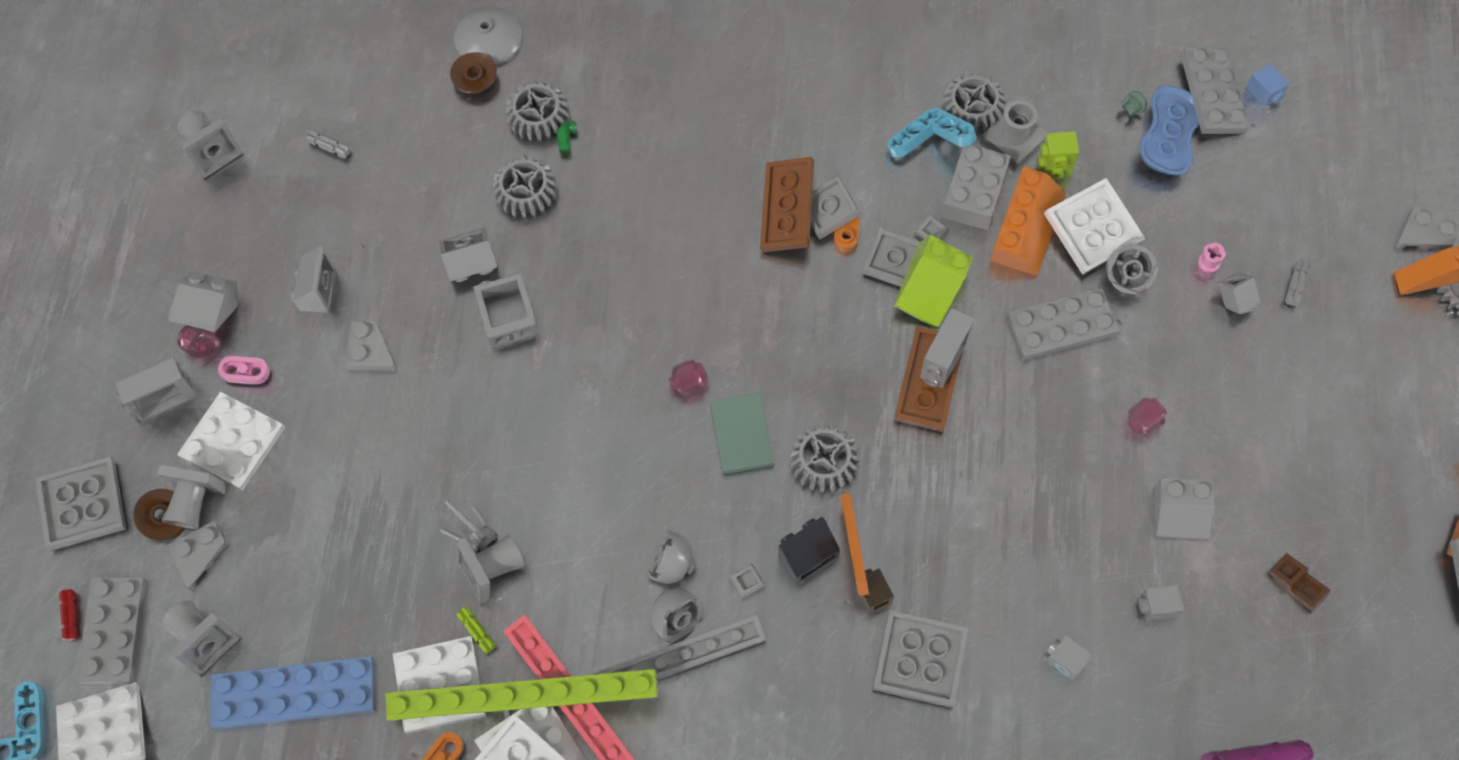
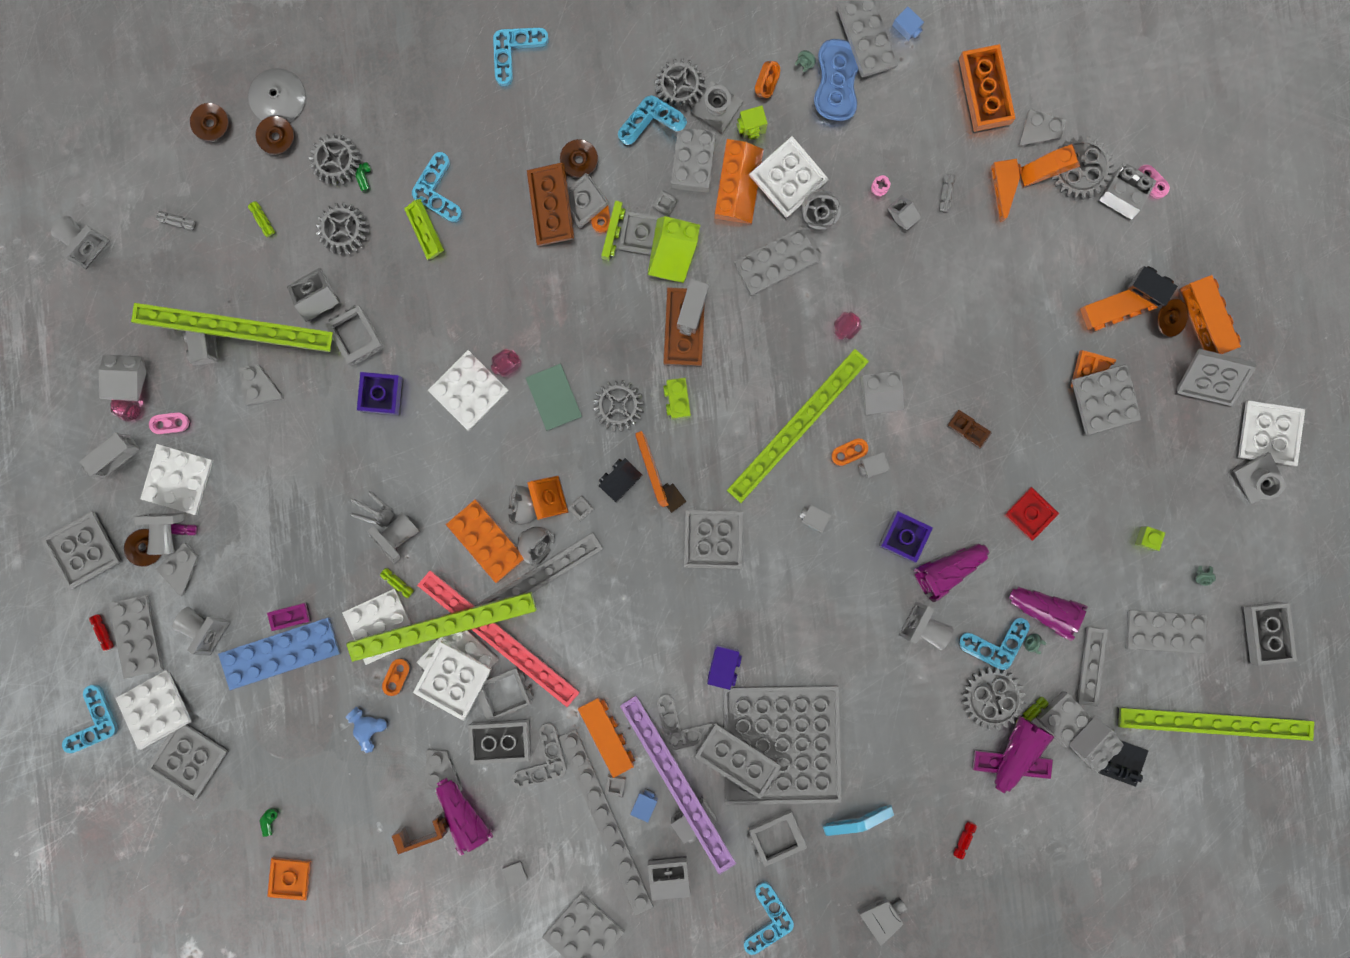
camera: 10 degrees left, 20 degrees up
none -> lime plate [131,303,333,352]
none -> magenta axle [171,524,197,535]
none -> reddish brown dish [190,103,228,141]
none -> lime axle [248,201,275,237]
none -> magenta plate [267,603,310,631]
none -> dark purple brick [357,372,402,415]
none -> lime plate [404,199,444,260]
none -> medium azure beam [412,152,462,223]
none -> white plate [428,350,509,431]
none -> orange brick [446,499,524,583]
none -> medium azure beam [493,28,549,86]
none -> orange tile [527,476,568,520]
none -> reddish brown dish [560,139,598,178]
none -> lime plate [601,201,626,261]
none -> lime brick [663,378,691,420]
none -> lime plate [727,349,869,503]
none -> orange plate [755,61,780,98]
none -> orange plate [831,438,868,466]
none -> dark purple brick [879,511,933,563]
none -> orange brick [959,44,1016,132]
none -> orange slope [991,159,1022,222]
none -> red tile [1004,487,1059,541]

